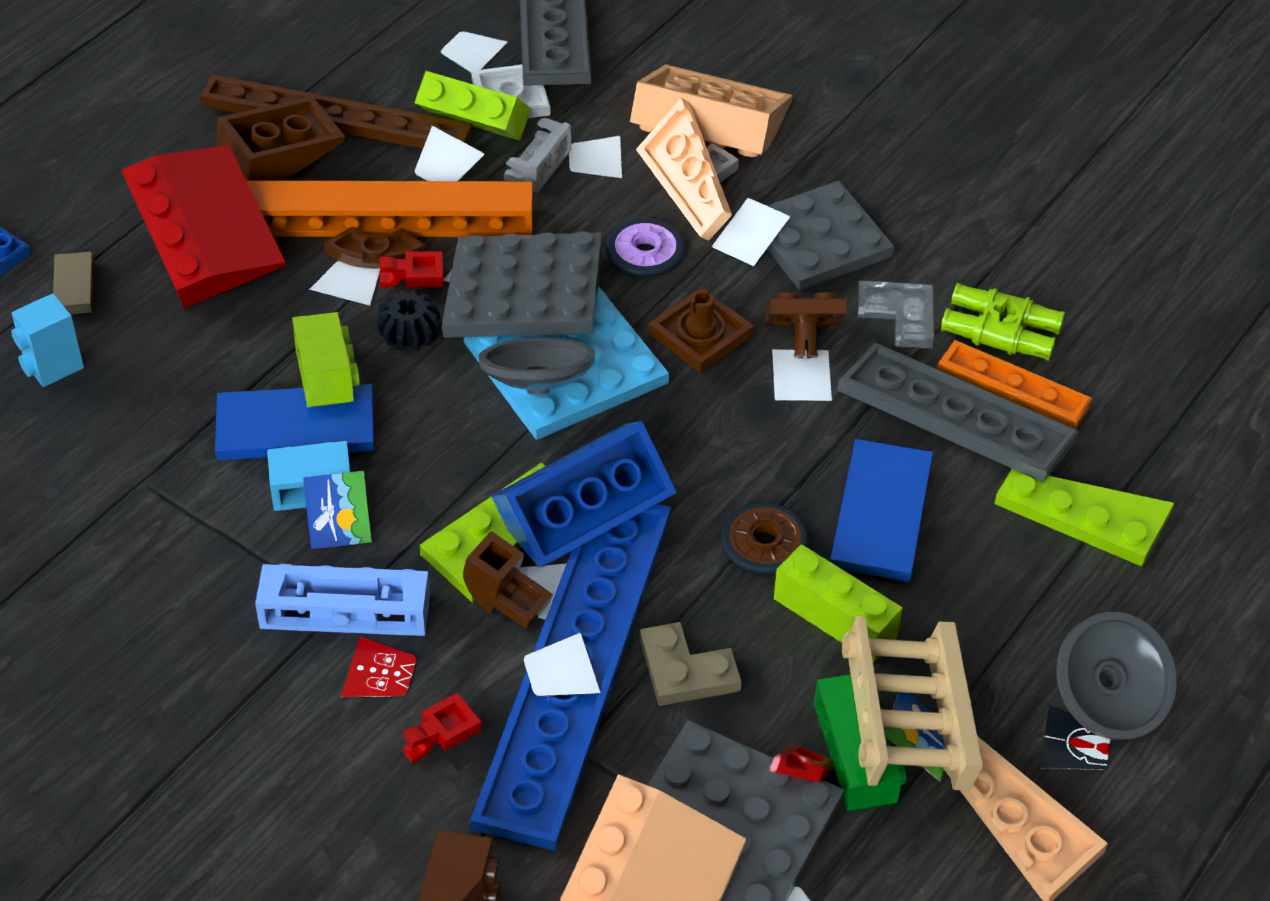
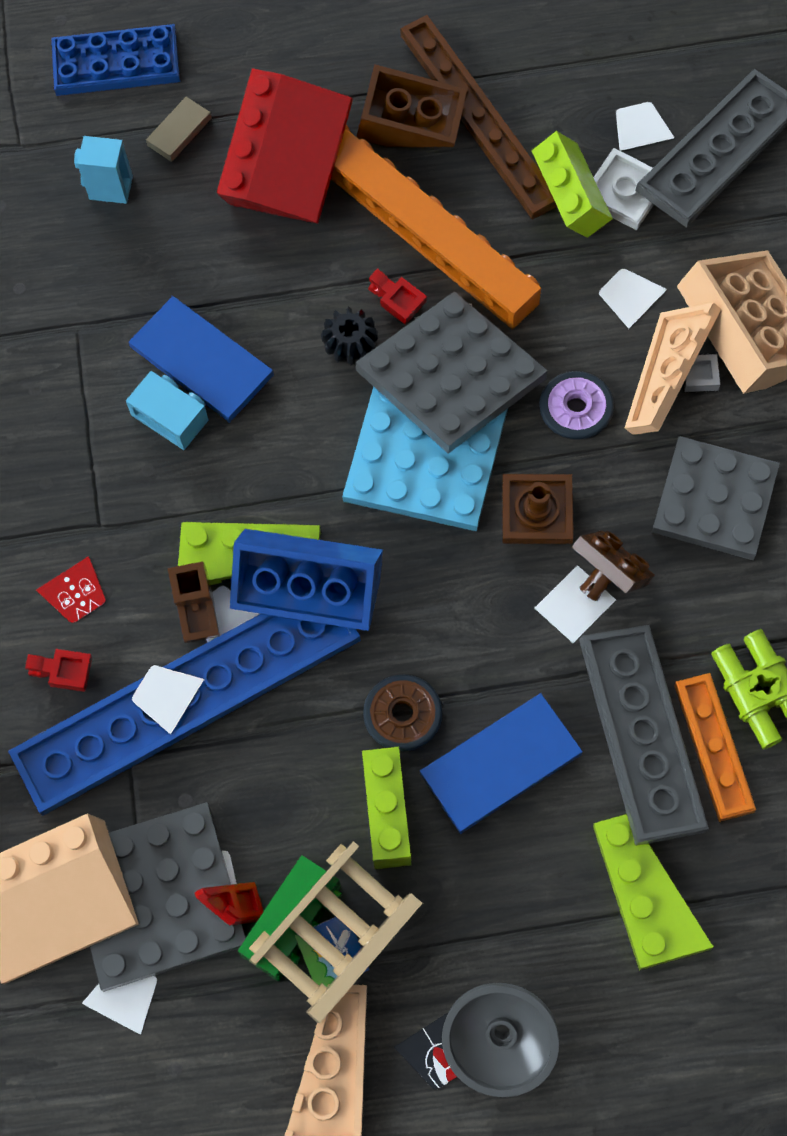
camera: 50 degrees right, 20 degrees up
light blue brick [255,564,430,636] -> none
lime brick [292,312,359,407] -> none
sticker [303,471,372,549] -> none
white sticker [309,261,380,306] -> none
reddish brown tile [324,227,426,269] -> none
white sticker [415,126,484,181] -> none
dark grey dish [479,338,595,395] -> none
light grey hinge [504,118,571,193] -> none
dark tan plate [639,622,741,706] -> none
white sticker [712,198,790,266] -> none
clear plate [858,281,934,348] -> none

